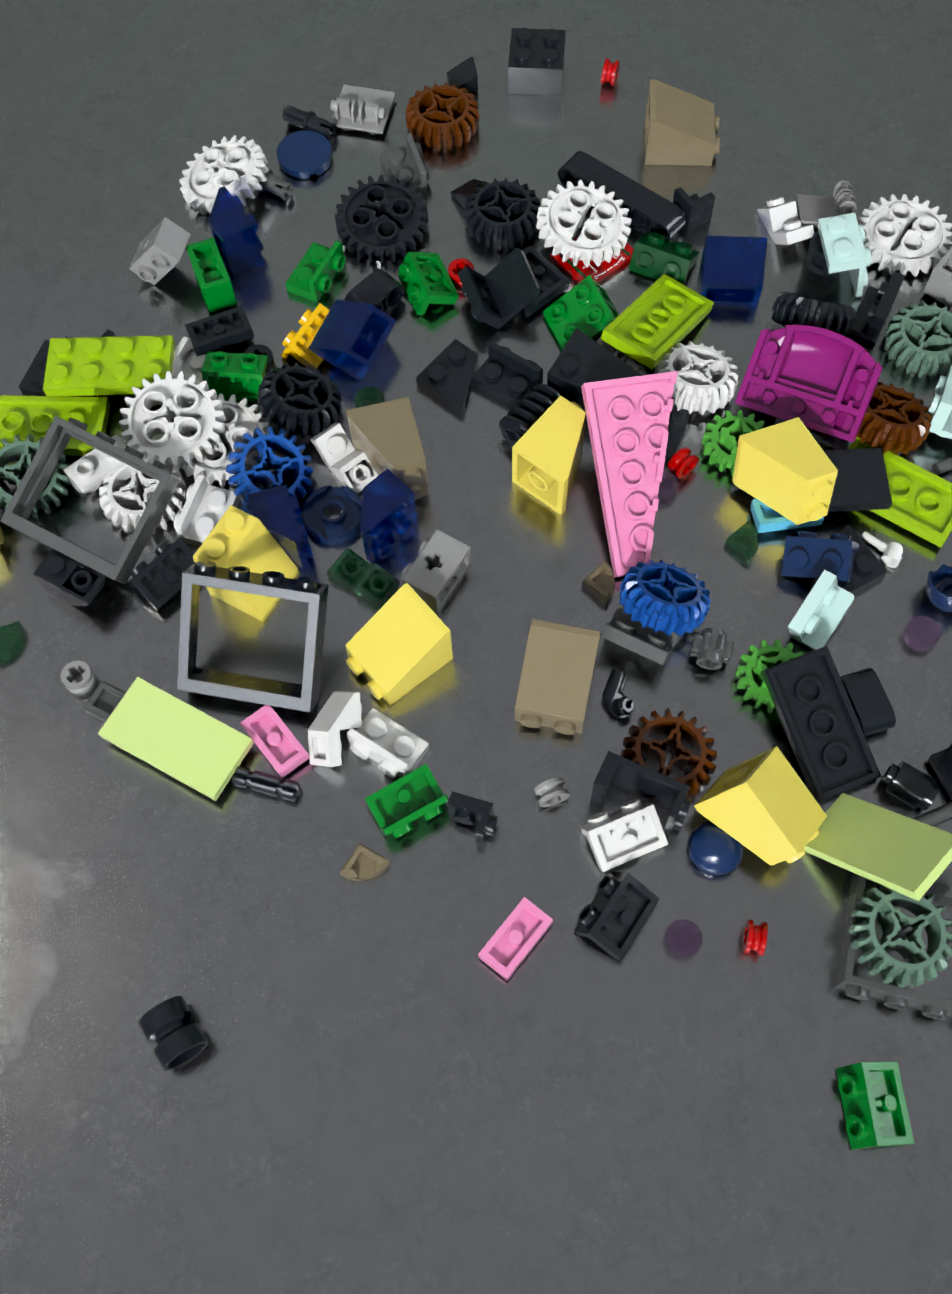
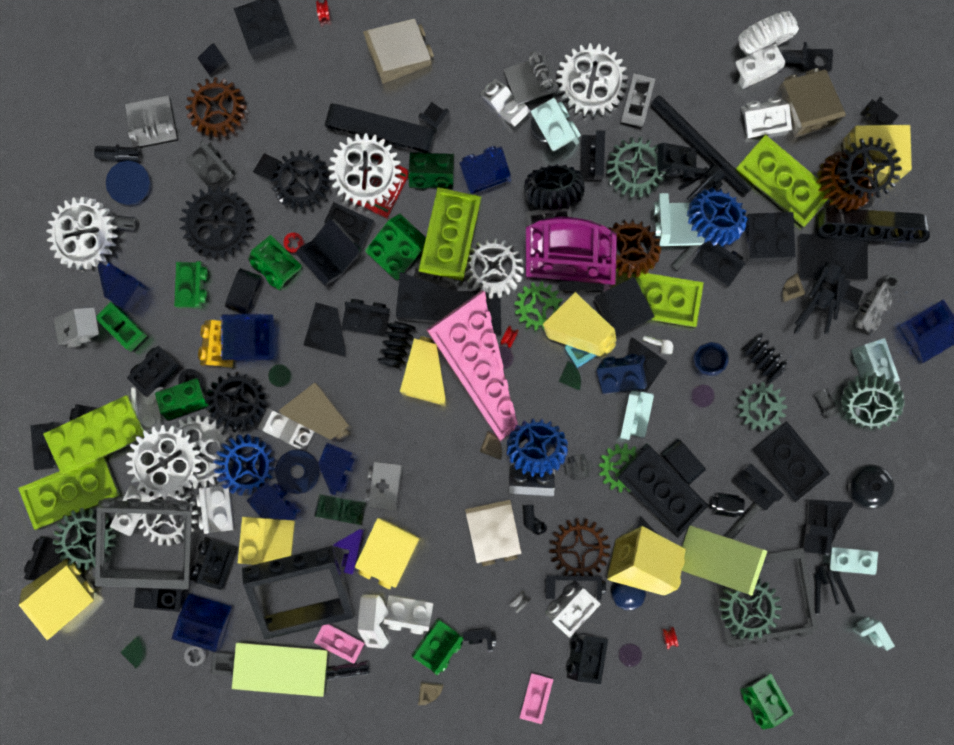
camera: 20 degrees left, 20 degrees up
none -> clear blue slope [171,593,233,652]
none -> dark purple slope [332,529,366,575]

